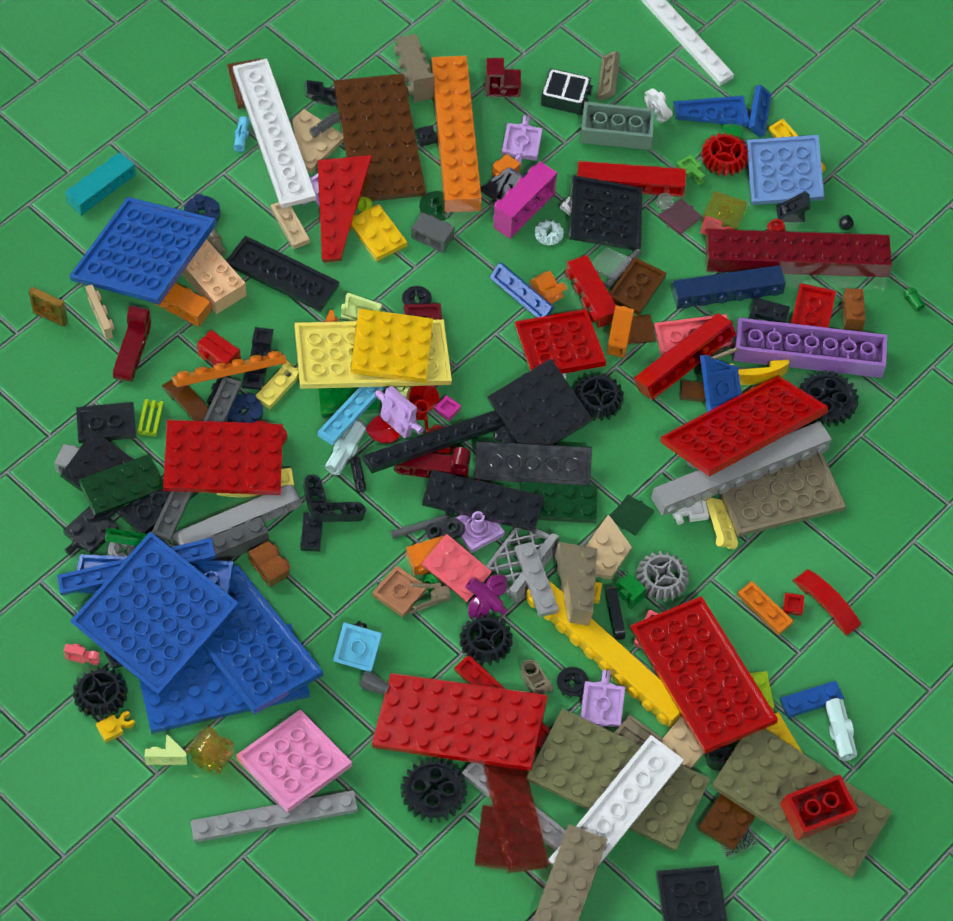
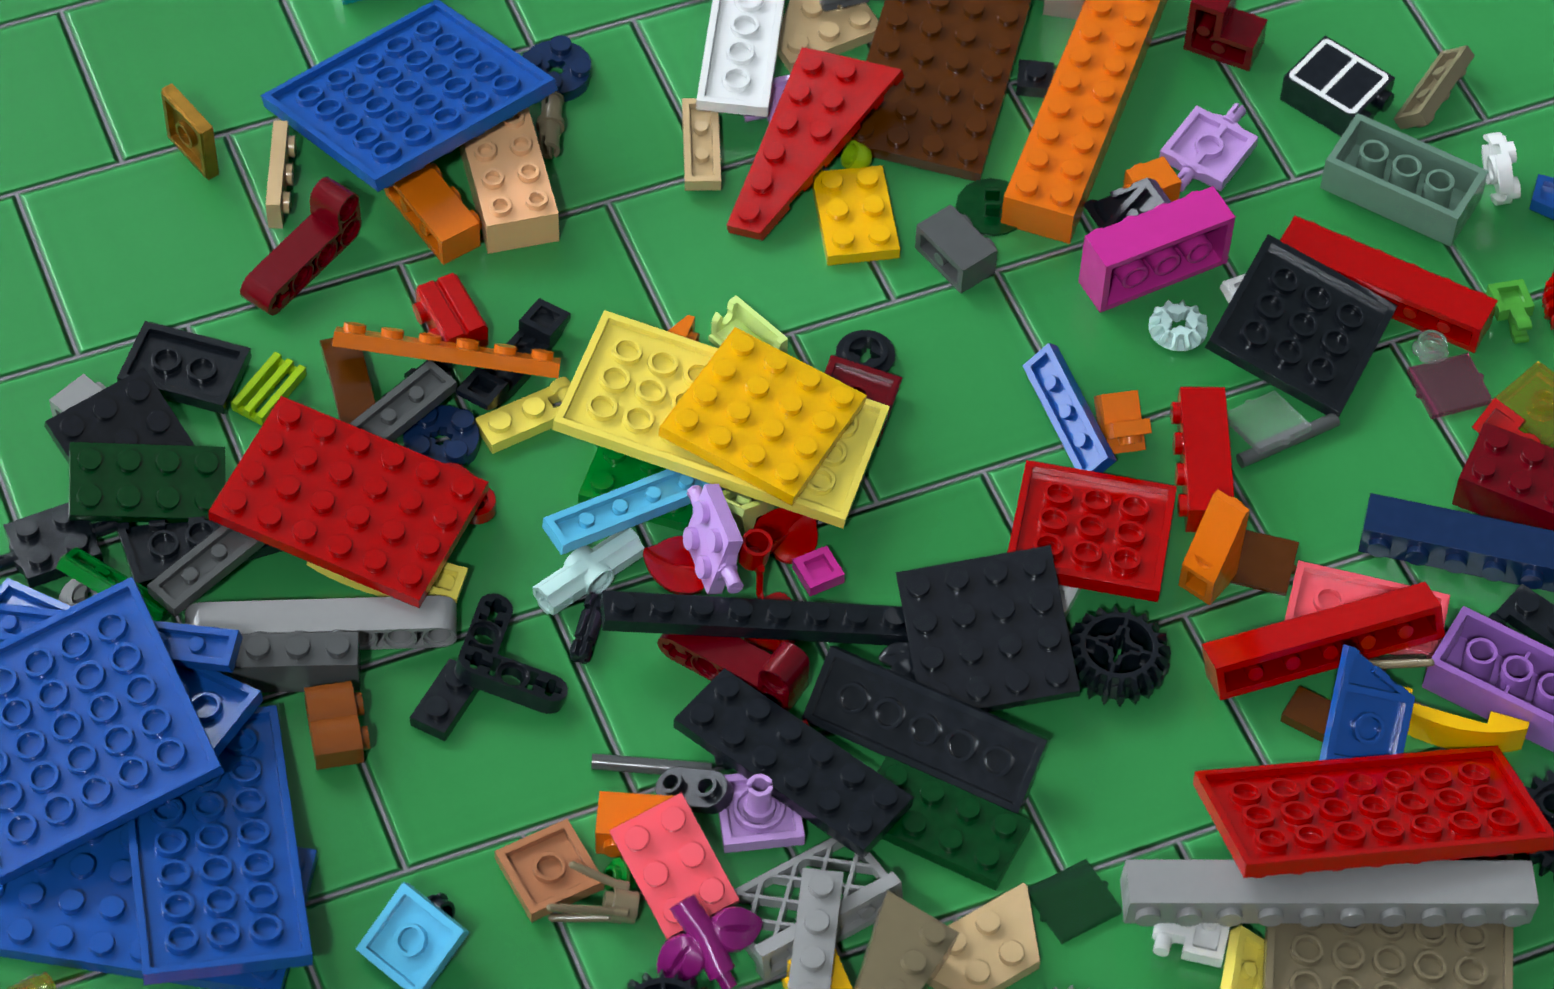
camera: 25 degrees right, 5 degrees down
black plate [226,236,340,312] -> none
reddish brown plate [609,257,667,316] -> none

